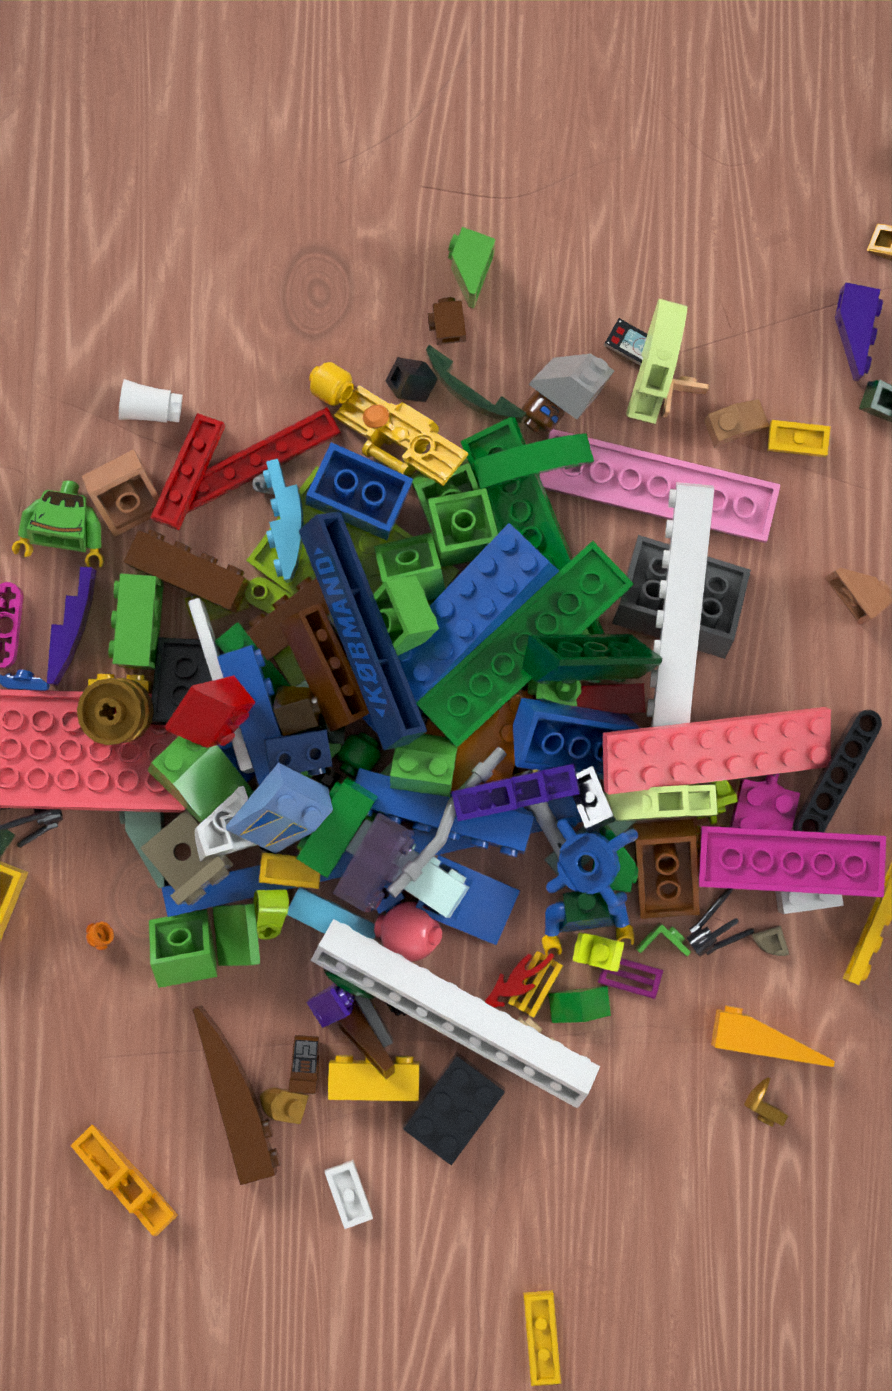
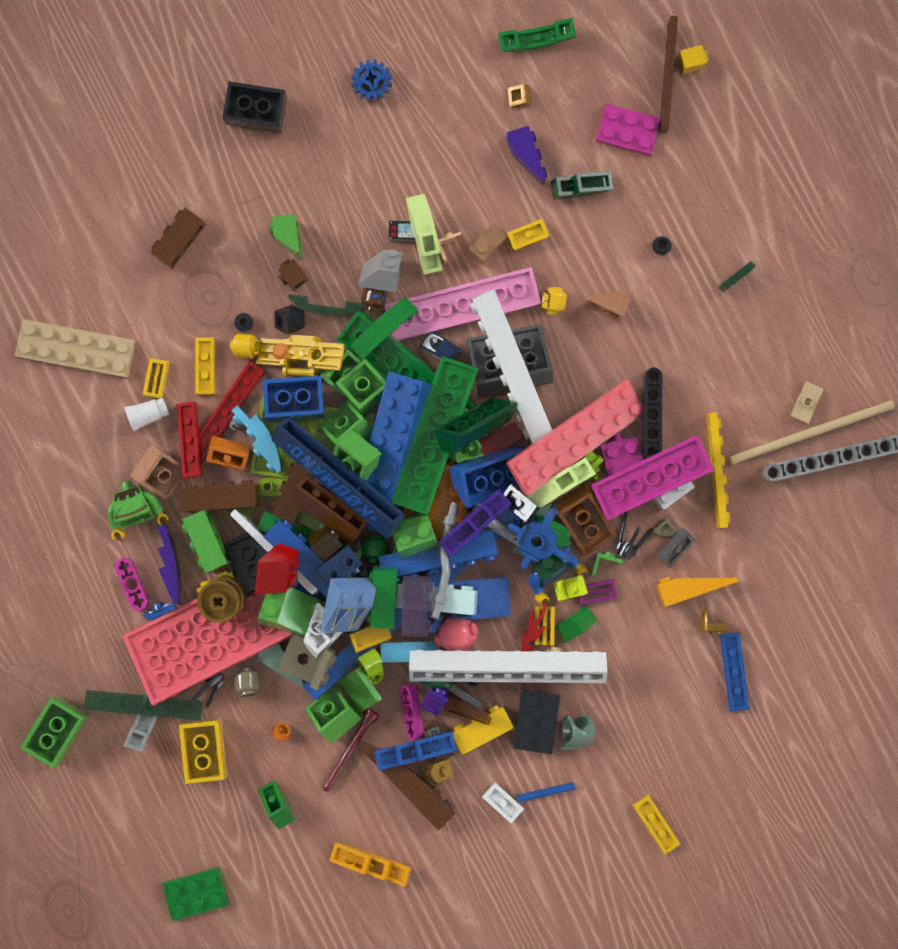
camera: 25 degrees left, 0 degrees up
none -> tan plate [15,319,136,378]
none -> yellow tile [143,358,170,399]
none -> reddish brown brick [150,207,206,269]
none -> yellow tile [195,337,215,395]
none -> orange brick [206,436,250,471]
none -> black brick [222,81,288,134]
none -> dark tan head [233,668,260,698]
none -> black plate [234,313,254,332]
none -> green slope [258,780,296,829]
none -> dark red piece [323,708,380,792]
none -> blue gear [351,59,392,102]
none -> blue slope [373,732,457,770]
none -> dark pink beam [400,683,424,741]
none -> dark blue slope [420,332,462,361]
none -> blue bar [517,782,575,803]
none -> yellow head [541,286,567,315]
none -> sand green piece [559,714,596,750]
none -> dark grey plate [657,528,695,568]
none -> blue tile [719,632,749,712]

